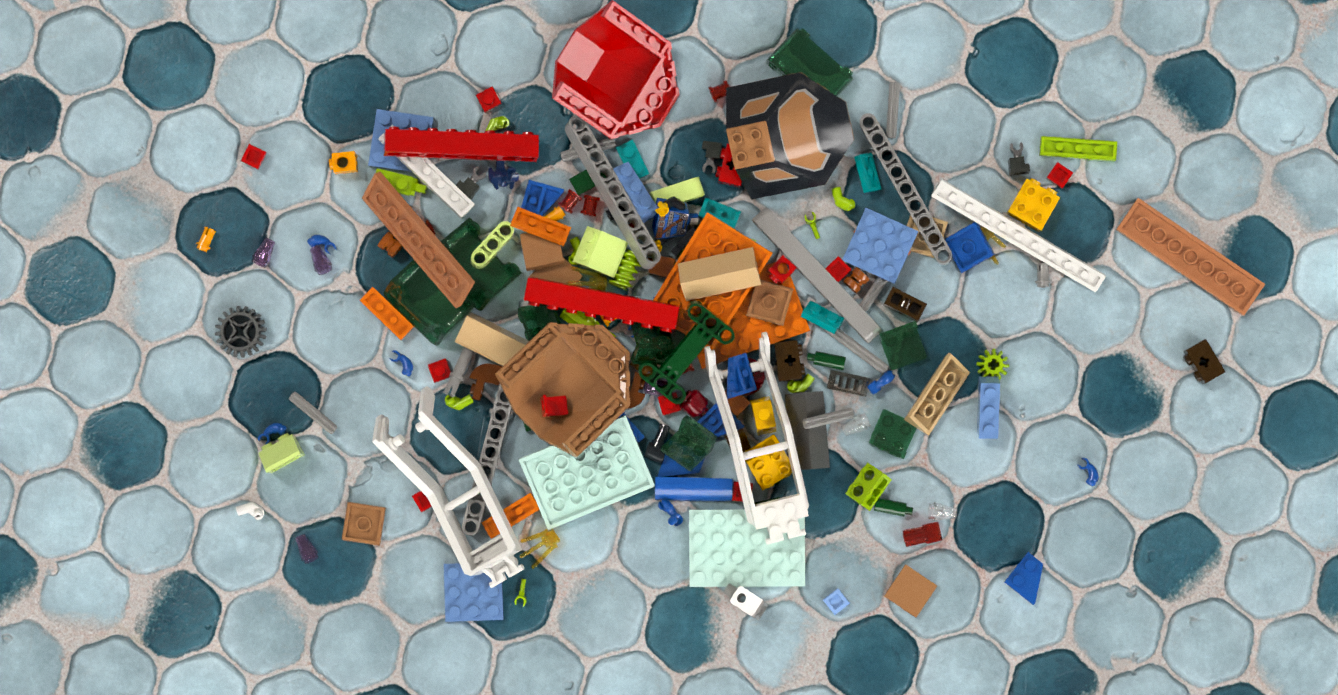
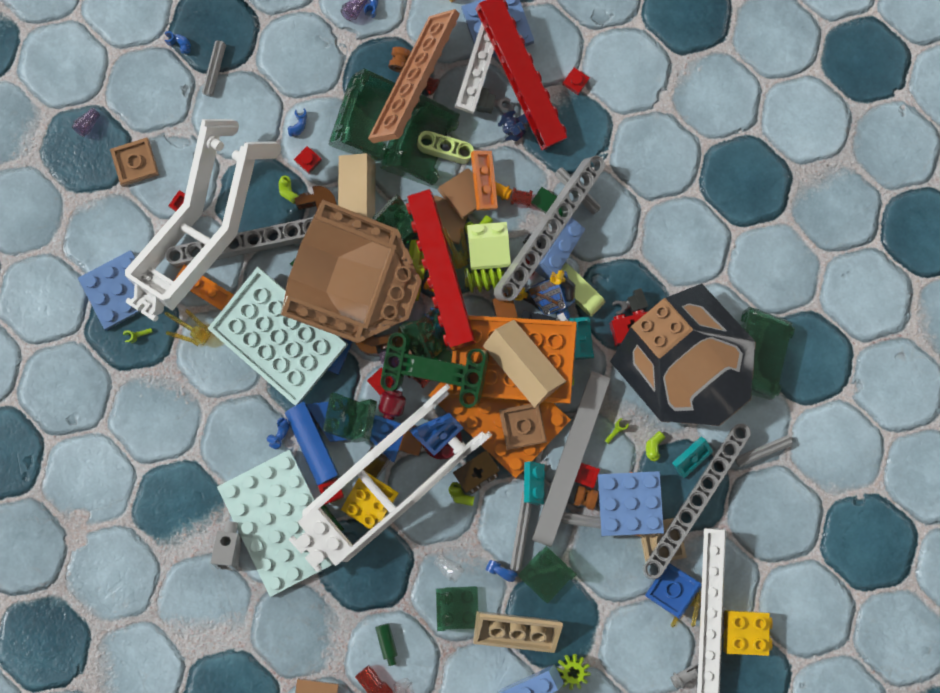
camera: 60 degrees right, 5 degrees down
white arm [236,502,264,520] -> none
yellowish green slope [258,433,305,473] -> none
orange plate [360,287,414,340] -> none
lime hinge [376,168,427,196] -> none
light grey pin [443,347,474,397] -> none
lime arm [485,116,510,131] -> none
blue wing [521,180,564,216] -> none
red bracket [540,395,568,417] -> none
red windscreen [552,0,680,139] -> none
clear red bush [580,195,600,217] -> none
teal plate [616,140,649,179] -> none
black pin [644,424,670,464] -> none
clear red bush [708,80,729,103] -> none
yellow torso [750,396,776,436] -> none
red bracket [767,255,797,285] -> none
dark grey slope [785,391,830,470] -> none
light grey axle [803,408,854,429] -> none
dark green cylinder [807,351,846,370] -> none
light blue tile [823,588,850,615] -> none
clear smoke slope [827,370,870,397] -> none
lime brick [845,462,892,511] -> none
dark brown brick [883,287,927,322] -> none
pearl dark grey piece [1008,142,1030,176] -> none
lime tile [1039,136,1117,161] -> none
red plate [1046,162,1073,189] -> none

